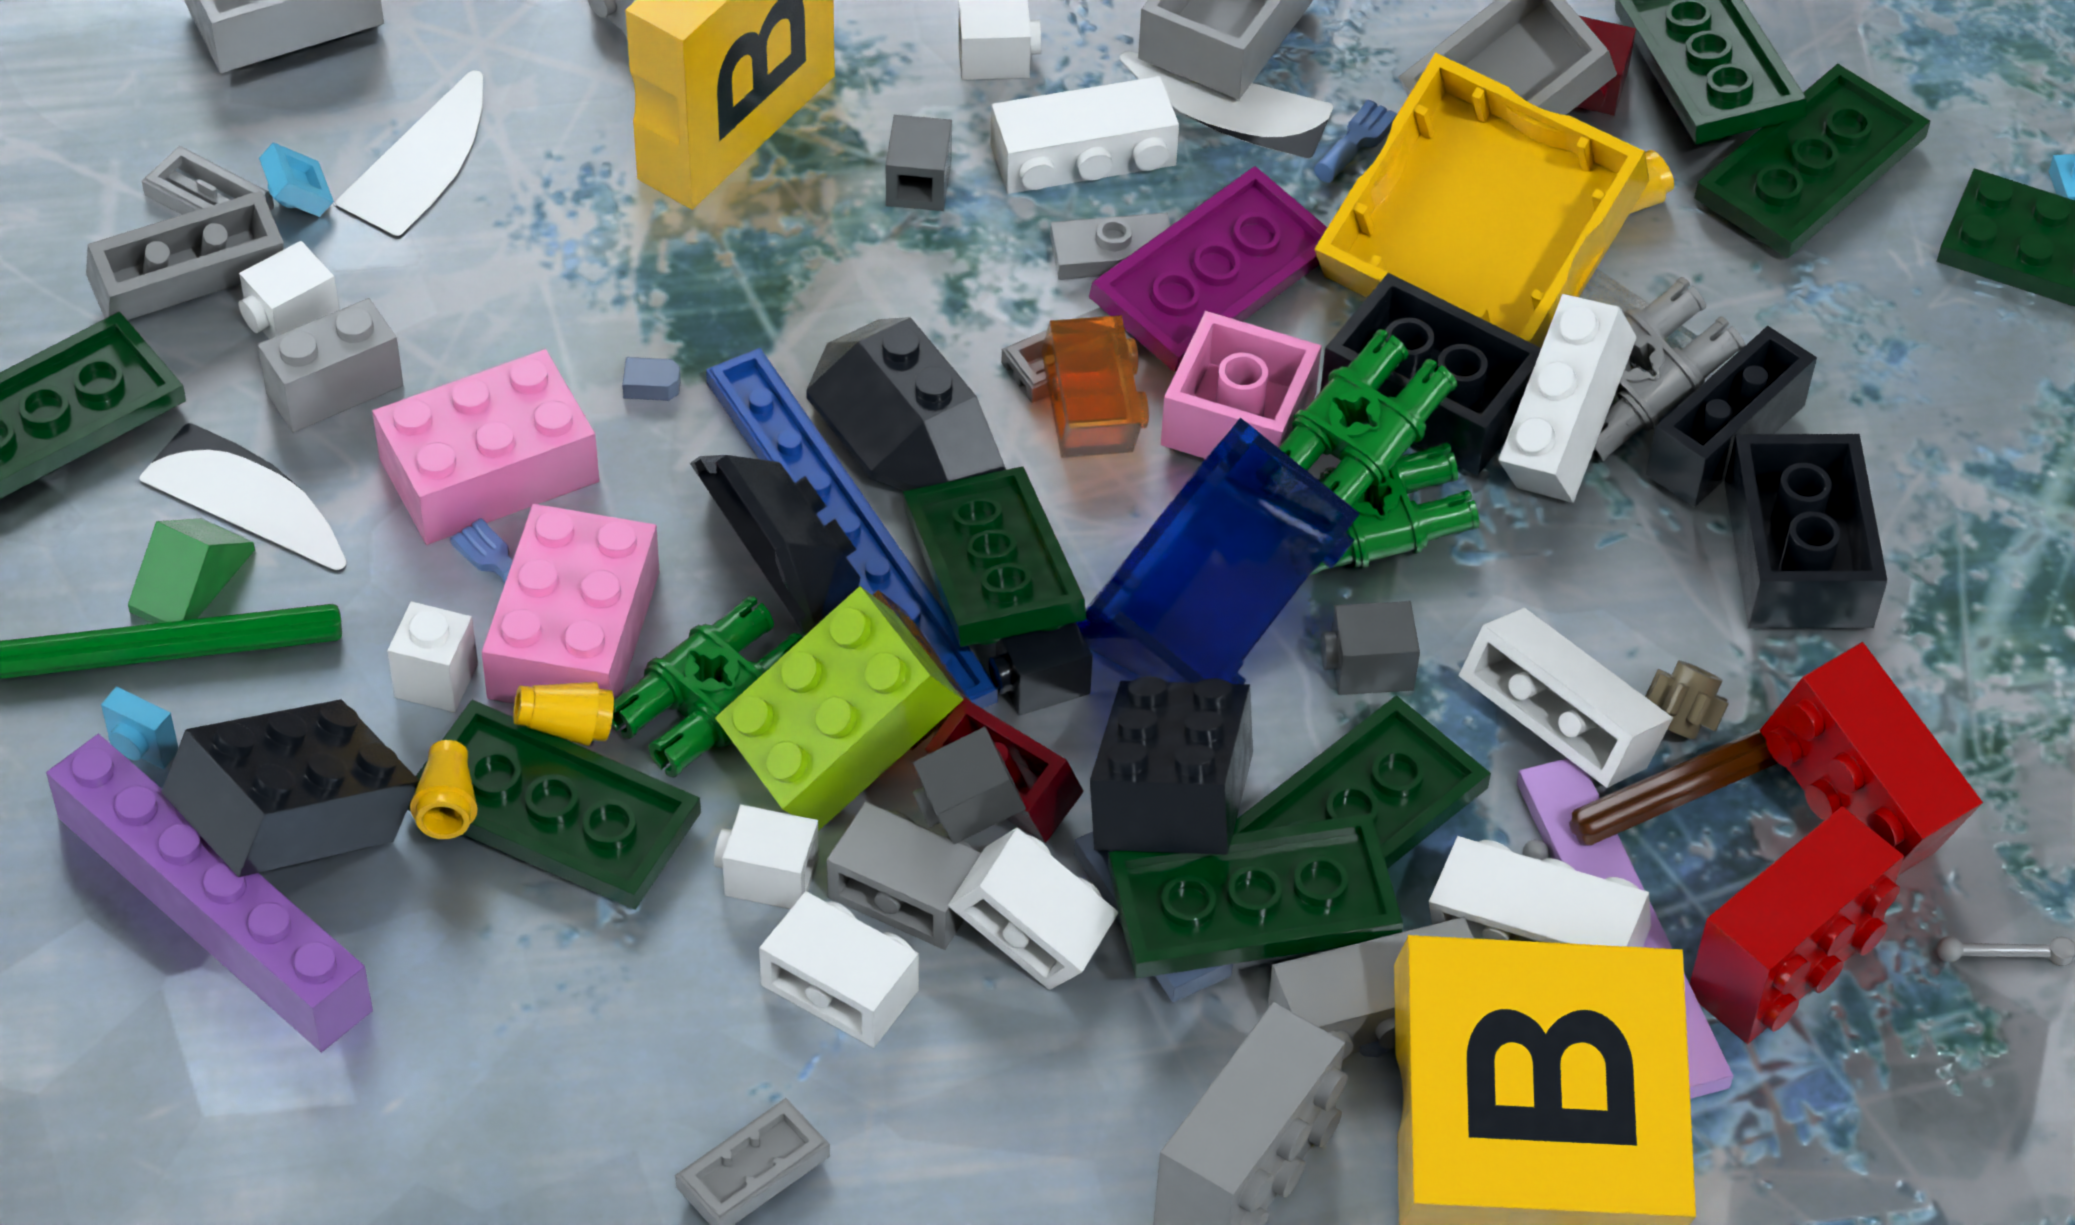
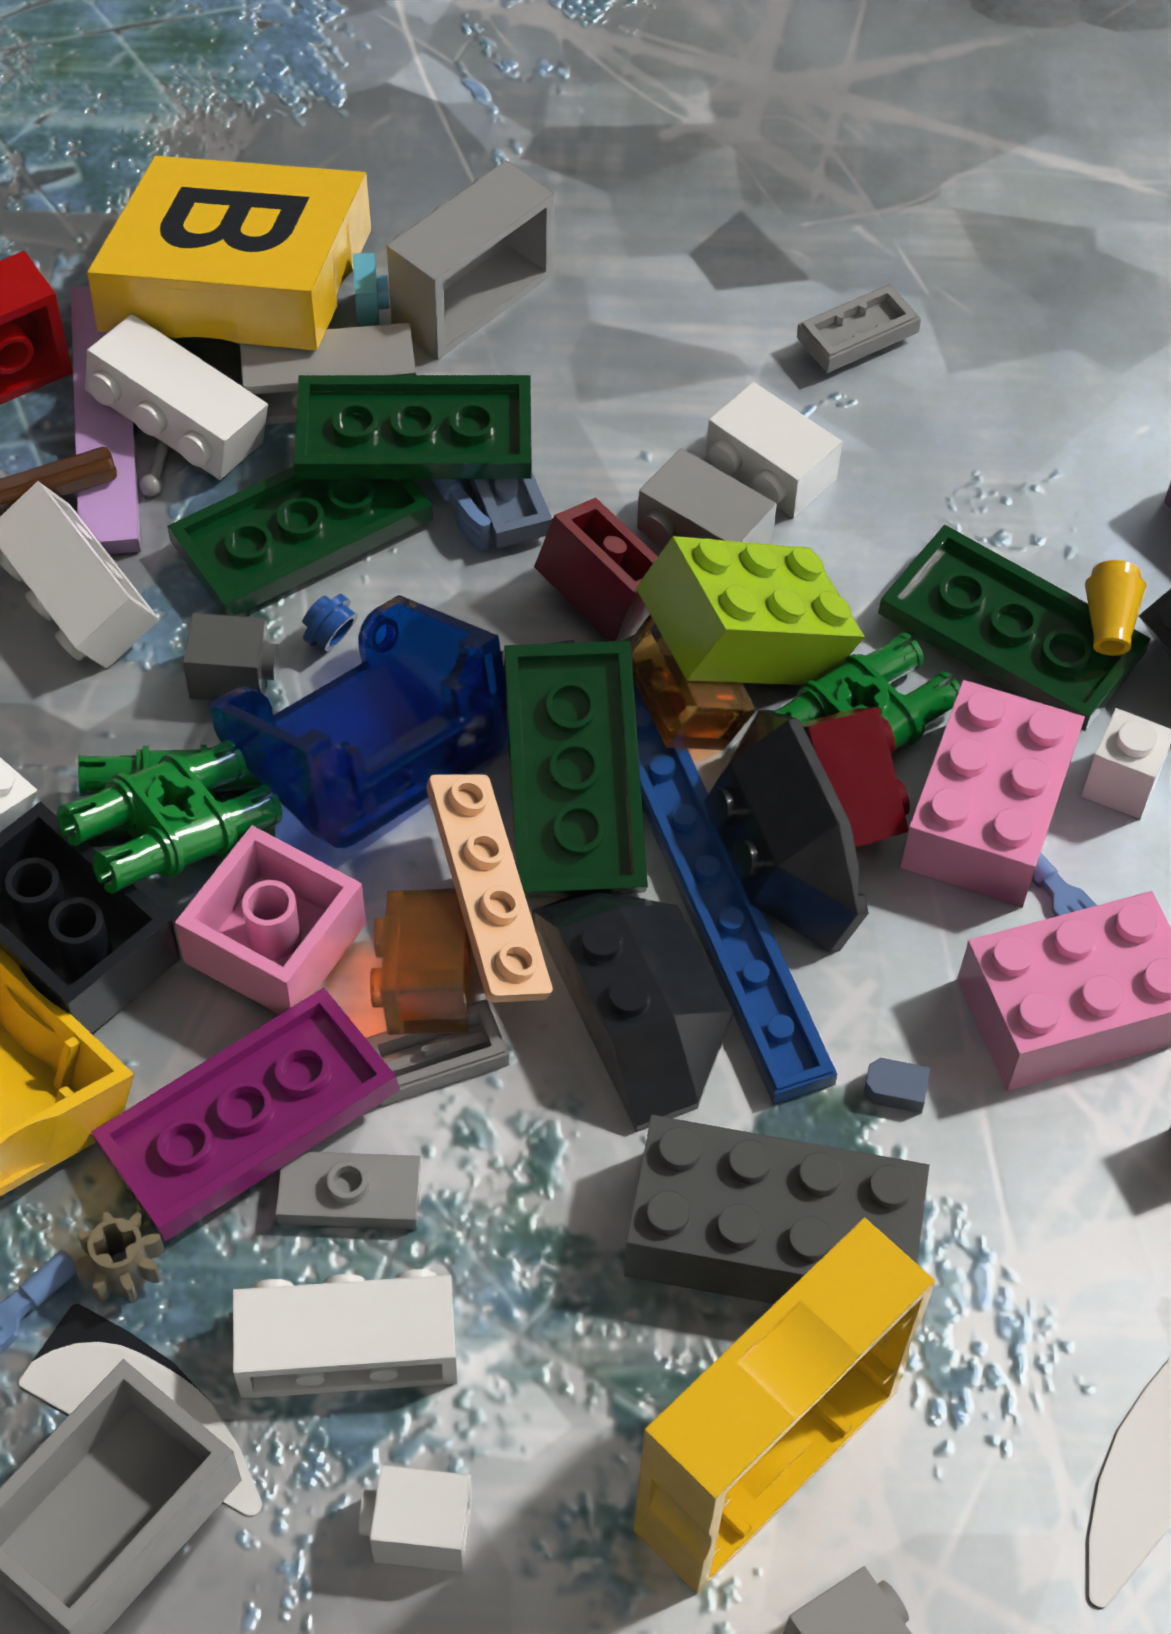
camera: 170 degrees left, 5 degrees up
yellow cone [513,681,614,746] -> none
white brick [714,804,819,909] -> none
brick [885,115,952,211] -> none
dark grey brick [912,727,1026,844] -> none
white brick [948,827,1119,990] -> none
black brick [1090,676,1253,855] -> none
none -> dark tan gear [73,1211,165,1303]
none -> blue plate [302,594,358,651]
none -> medium azure plate [353,253,390,327]
none -> light nougat bracket [426,775,553,1003]
none -> dark grey brick [624,1115,930,1304]
none -> dark red brick [801,707,910,847]

